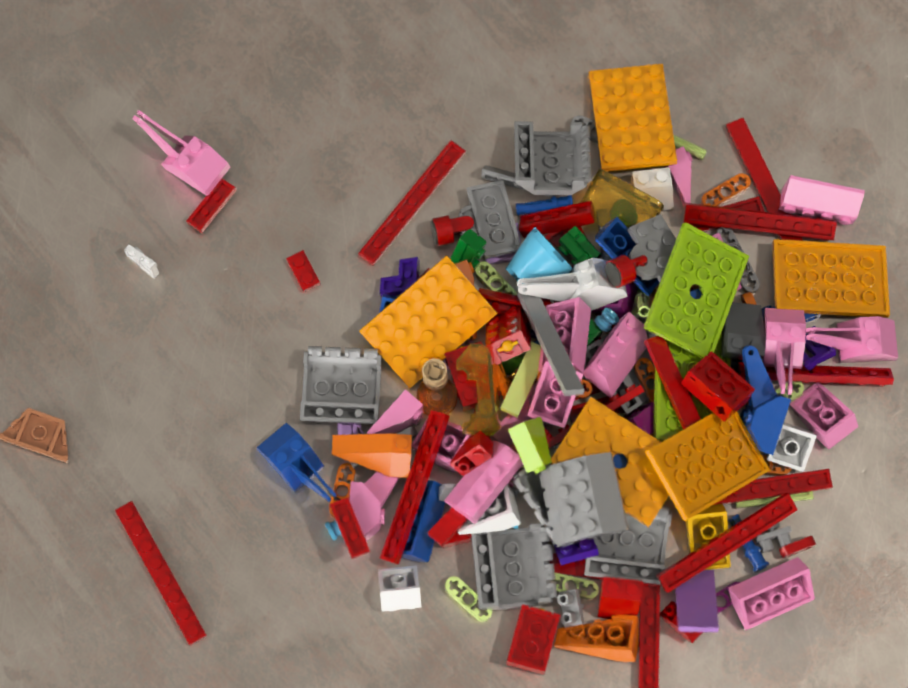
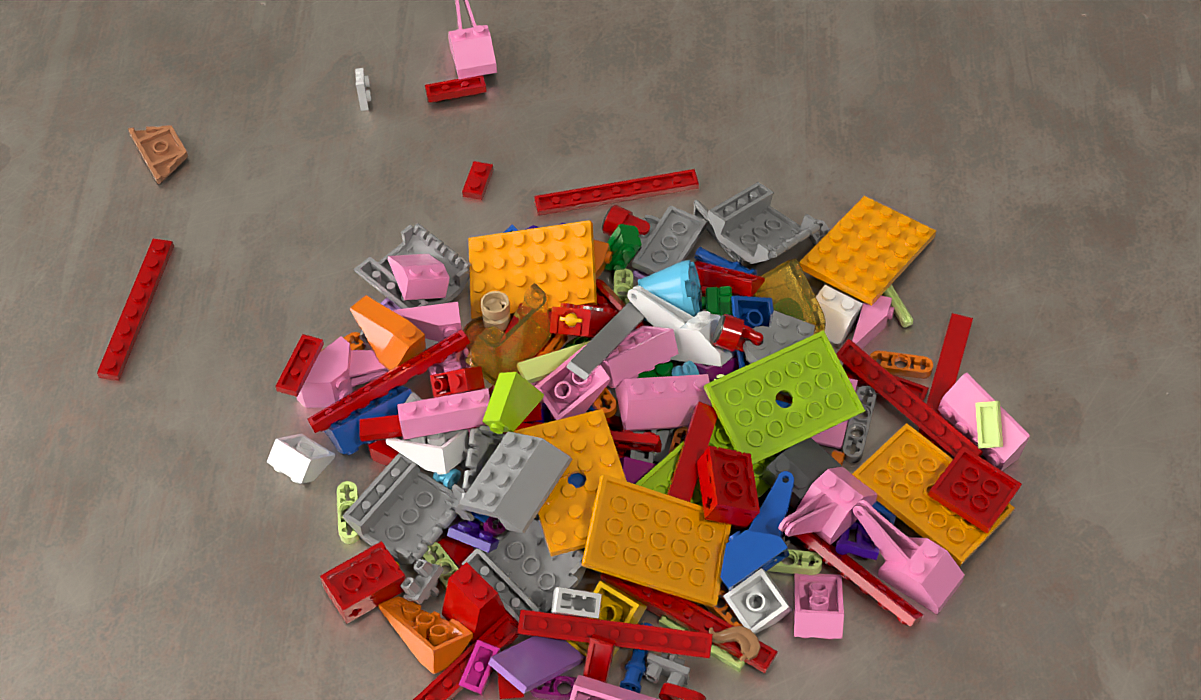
camera: 45 degrees right, 20 degrees down
blue slope [257,423,337,502] -> none
none -> bright pink slope [388,254,450,300]
none -> dark pink slope [459,640,501,696]
none -> white slope [551,587,602,618]
none -> red tile [583,634,616,683]
none -> medium nougat piece [709,626,761,661]
none -> red plate [928,447,1022,534]
none -> yellowish green tile [975,401,1003,448]

